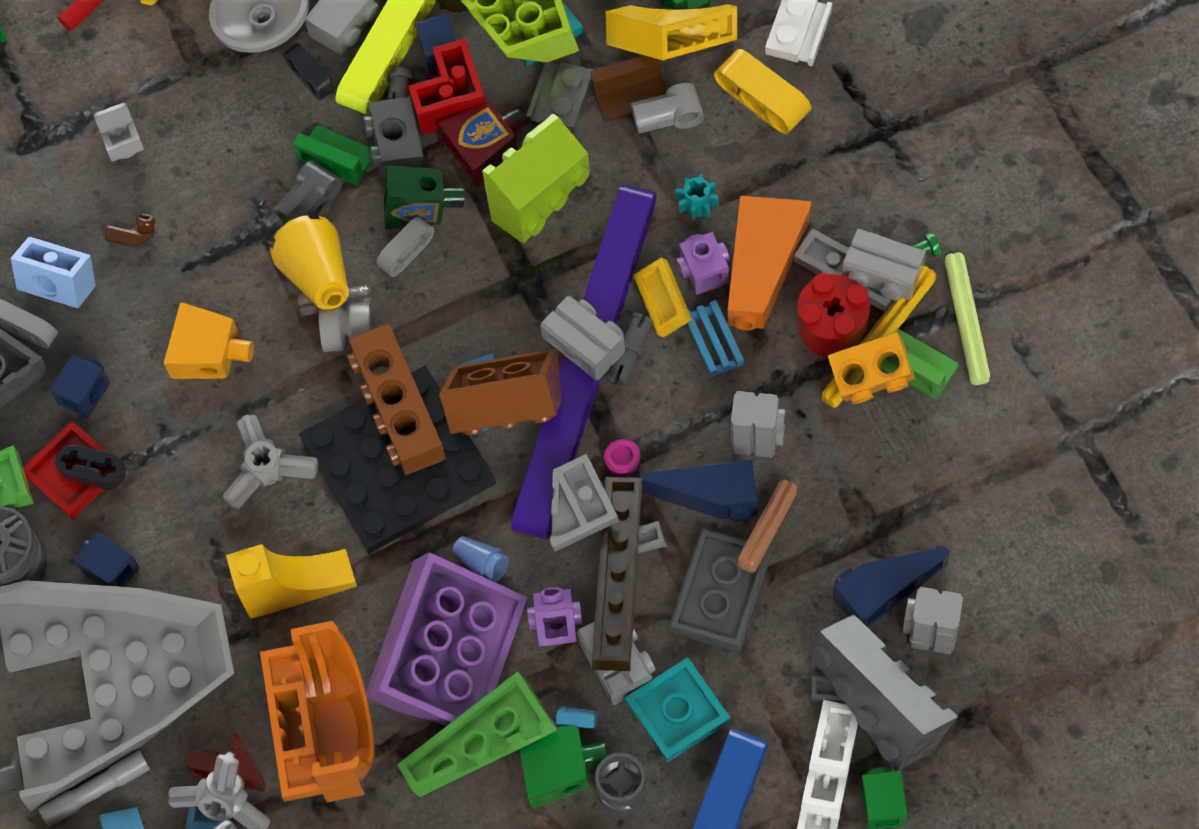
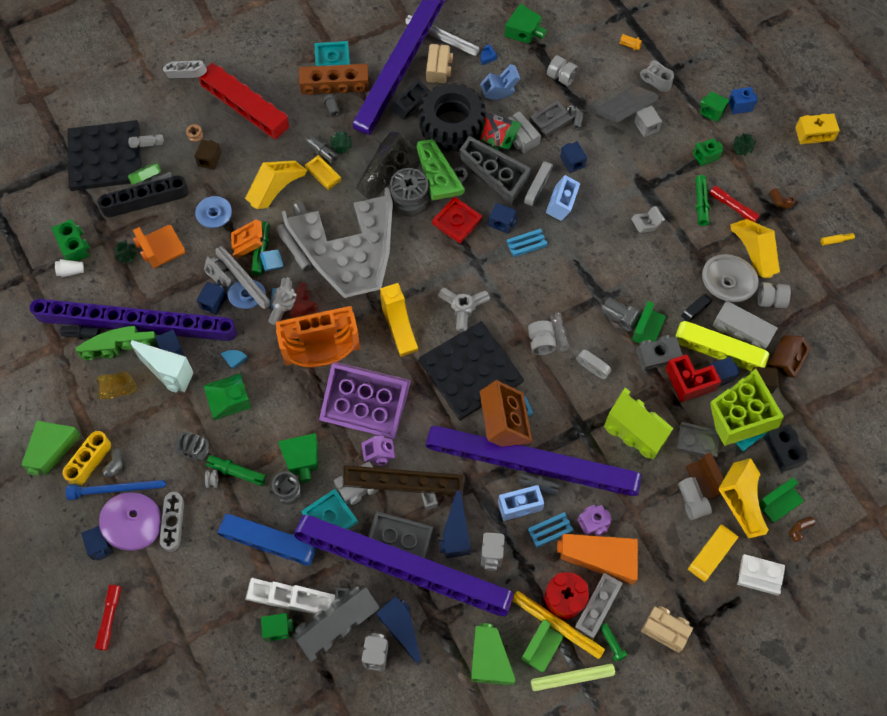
camera: 80 degrees right, 0 degrees up
black beam [55,445,126,490] -> none
dark blue brick [75,532,140,587] -> none
reddish brown arm [104,214,157,247] -> none
light orange torso [164,303,254,379] -> none
yellow cone [270,216,349,310] -> none
dark orange brick [347,323,446,476] -> none
dark green torso [383,166,464,229] -> none
dark grey pin [387,67,414,100] -> none
bright green wing [397,672,558,797] -> none
dark red torso [438,102,527,187] -> none
medium blue cone [452,536,509,582] -> none
light grey brick [540,296,625,380] -> none
light grey wing [550,454,619,552] -> none
dark azure tile [556,707,599,729] -> none
dark pink tile [604,439,641,477] -> none
yellow tile [633,257,692,338] -> none
teal gear [675,174,719,220] -> none
nougat axle [738,479,797,573] -> none
light orange brick [828,332,916,404] -> none
light grey brick [842,228,926,301] -> none
none -> dark purple beam [293,515,513,616]
none -> bright green slope [471,623,515,686]
none -> light blue brick [498,485,544,521]
none -> dark azure tile [507,229,548,258]
none -> tan brick [641,606,693,653]
none -> green pin [695,175,710,226]

